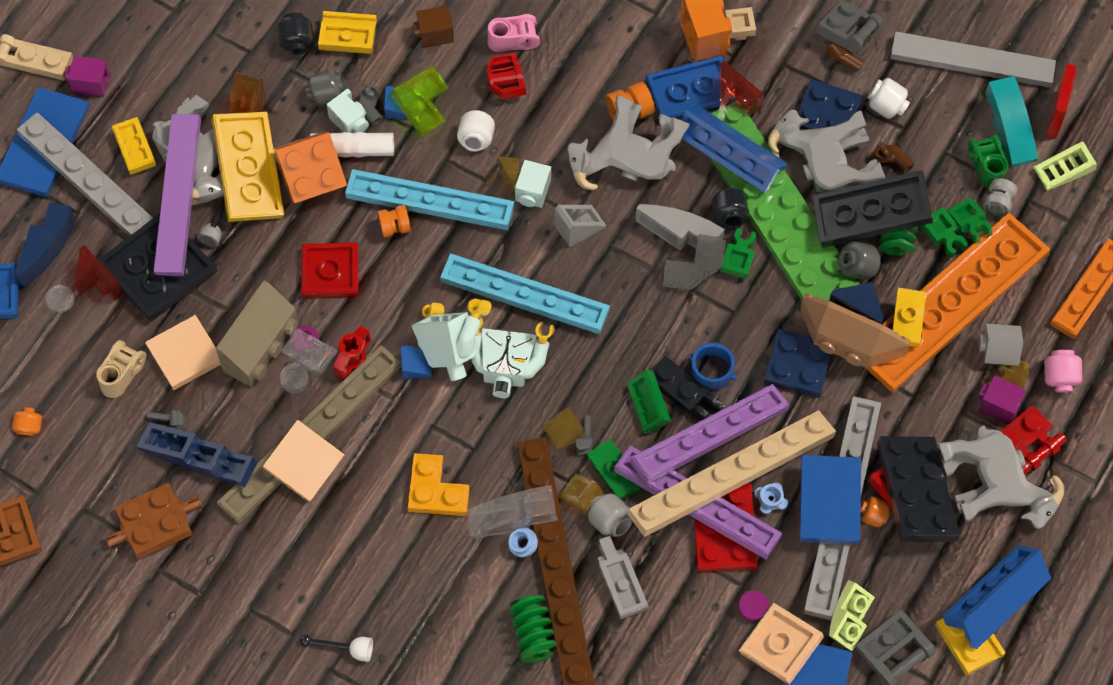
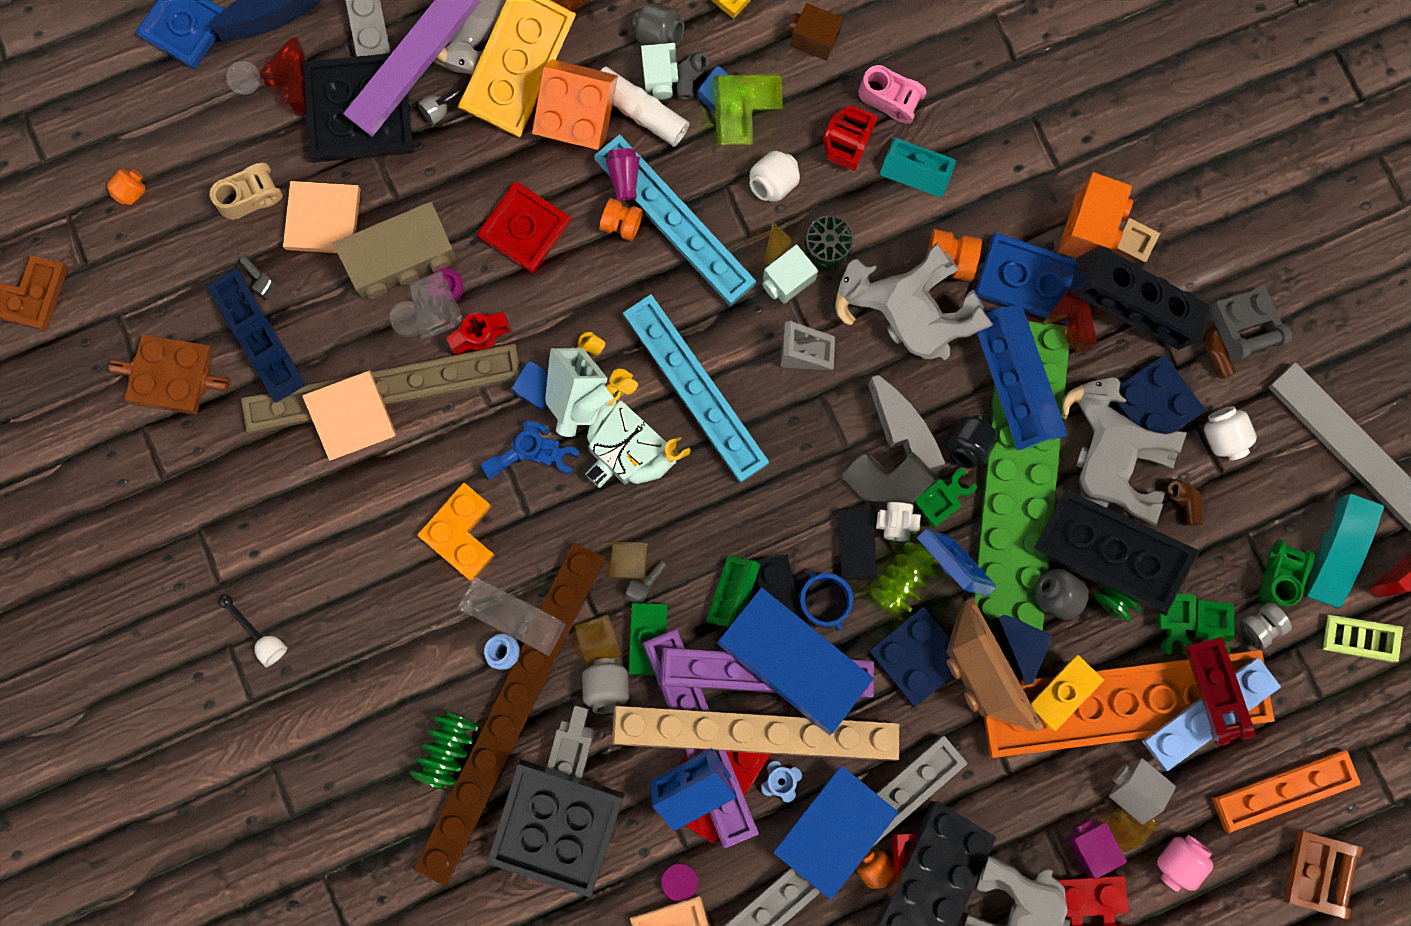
camera: 30 degrees right, 15 degrees up
none -> blue piece [481,421,580,480]
none -> black plate [487,759,625,898]
none -> magenta cone [606,148,640,201]
none -> blue hinge [649,748,737,831]
none -> blue tile [717,587,874,736]
none -> clear green wheel [804,215,854,269]
none -> black tile [838,509,877,580]
none -> clear neon green piece [869,542,940,620]
none -> white gear [876,502,921,541]
none -> teal slope [880,137,956,197]
none -> blue plate [917,529,997,596]
none -> black brick [1069,246,1209,350]
none -> light blue plate [1142,657,1281,771]
none -> dark red plate [1184,637,1255,747]

